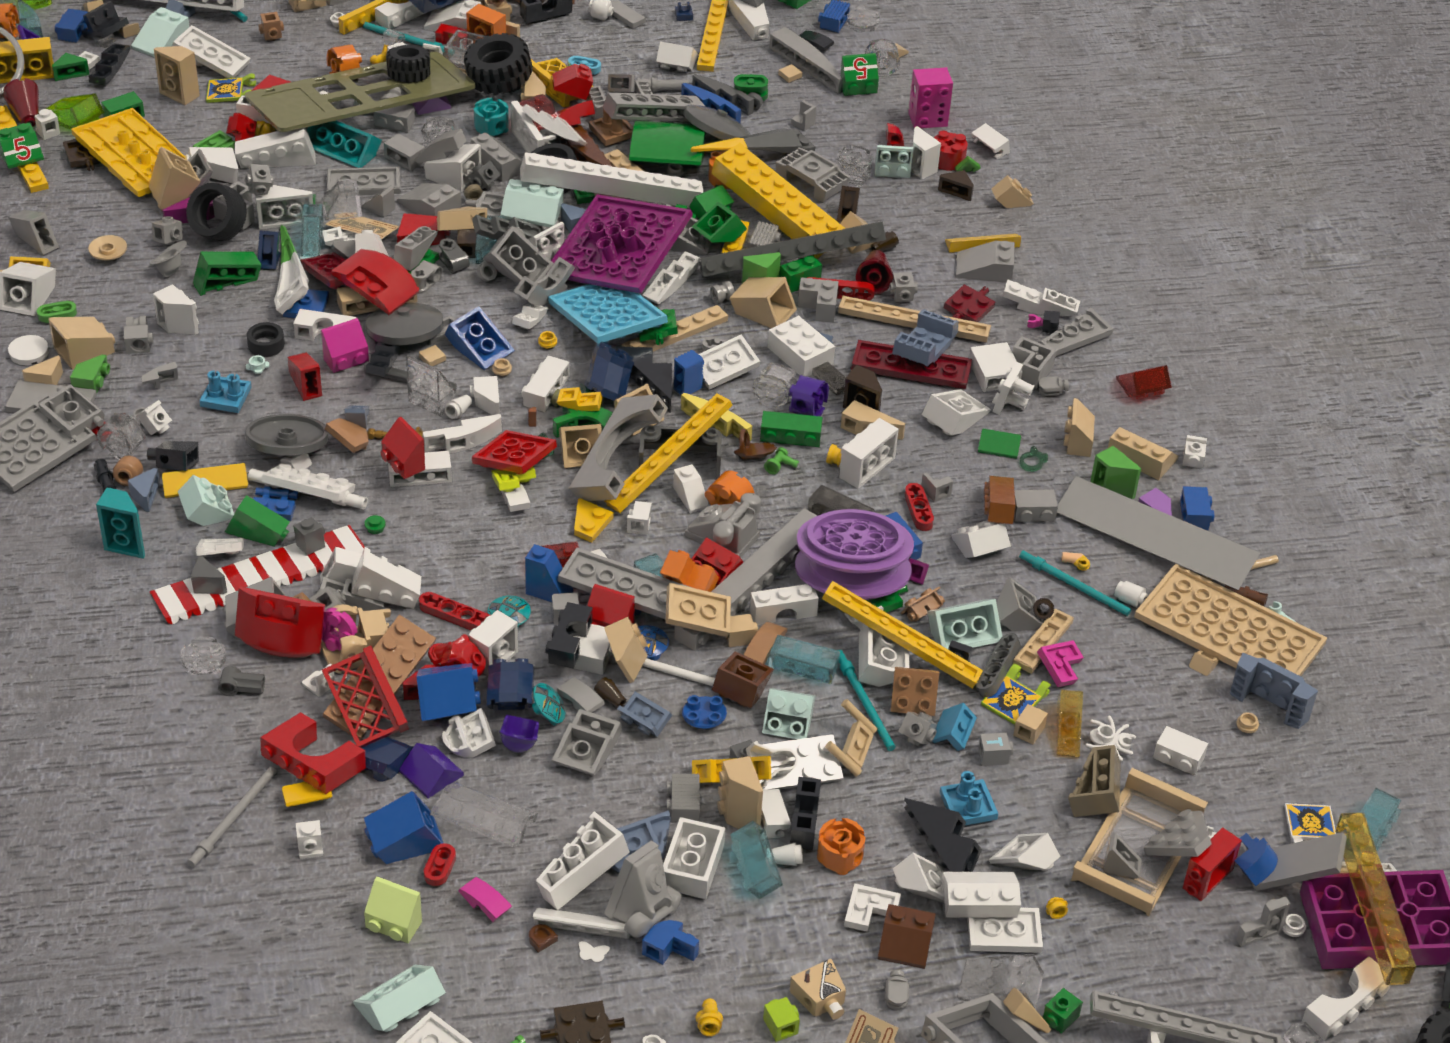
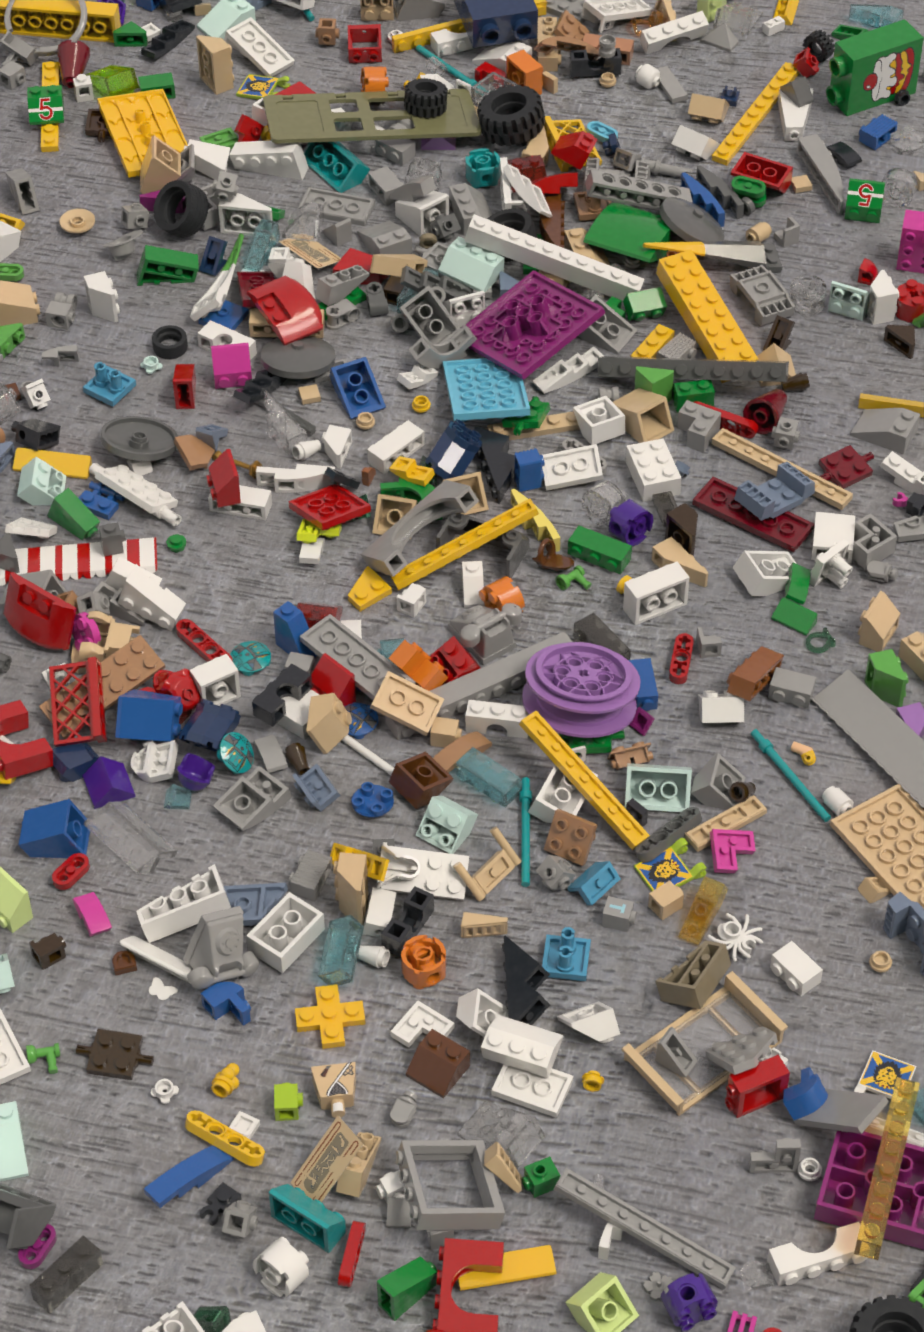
camera: 25 degrees right, 5 degrees up
green slope [692,202,747,242] -> none
none -> dark brown brick [29,933,67,970]
none -> clear light blue slope [164,784,192,809]
none -> yellow plate [295,984,365,1049]
none -> black plate [324,467,360,489]
none -> red window [348,24,382,63]
none -> tan slope [461,912,508,938]
none -> white slope [573,396,625,445]
none -> tan plate [599,72,616,88]
none -> dark blue tile [602,133,621,156]
none -> tan slope [688,93,729,124]
none -> red slope [730,152,793,193]
none -> tan brick [746,222,772,242]
none -> green slope [785,562,810,605]

